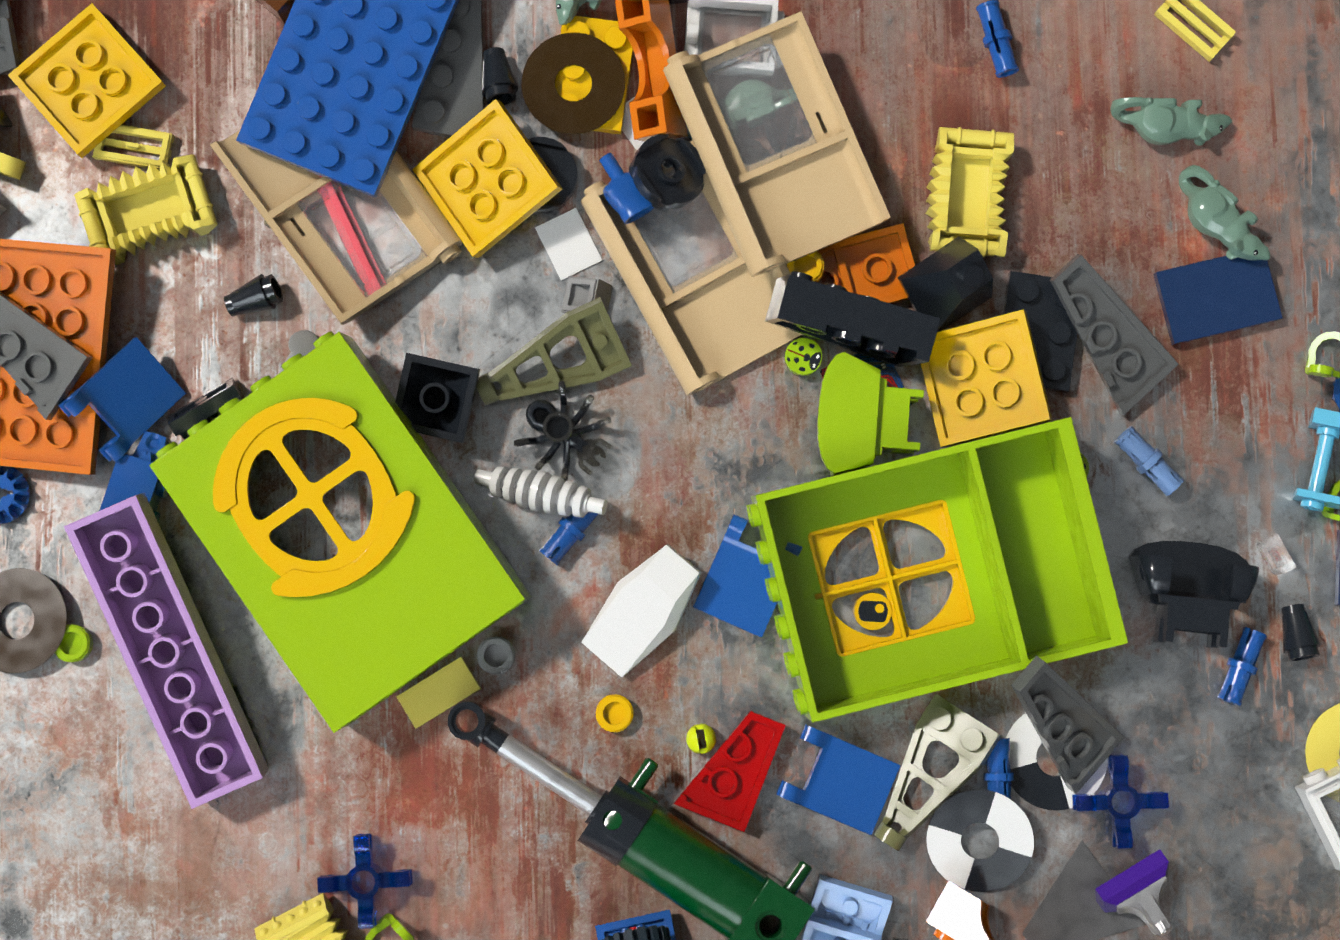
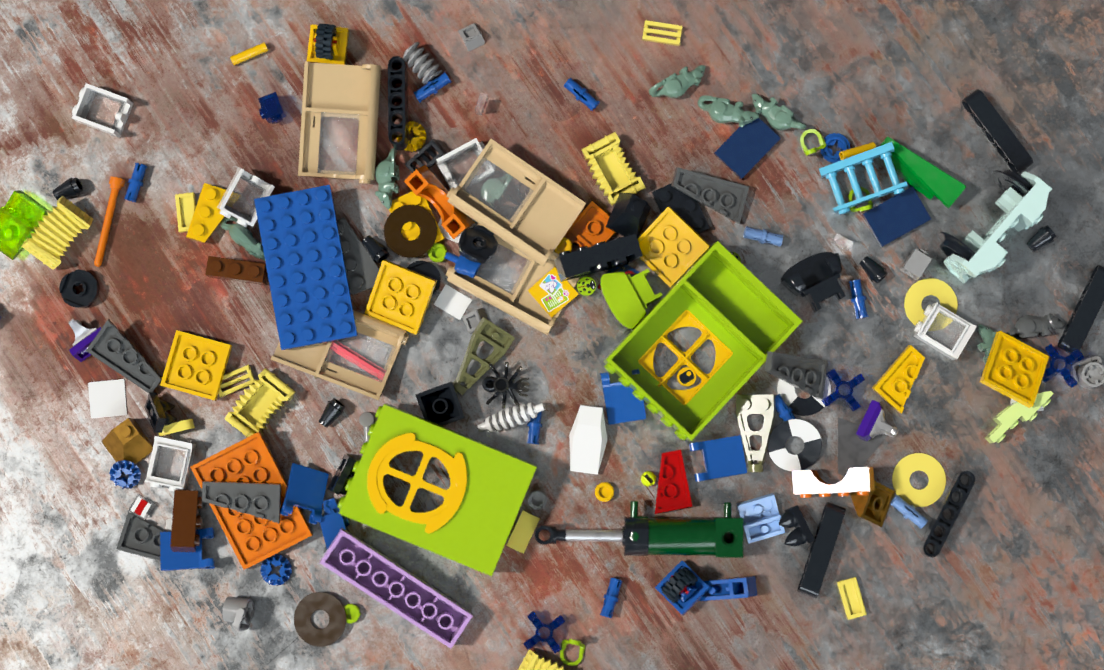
camera: 30 degrees left, 0 degrees up
none -> lime tile [428,243,447,263]
none -> sticker [528,267,578,318]
none -> blue pin [600,578,622,618]
none -> sand green animal [752,94,807,130]
none -> yellow wing [872,345,925,414]

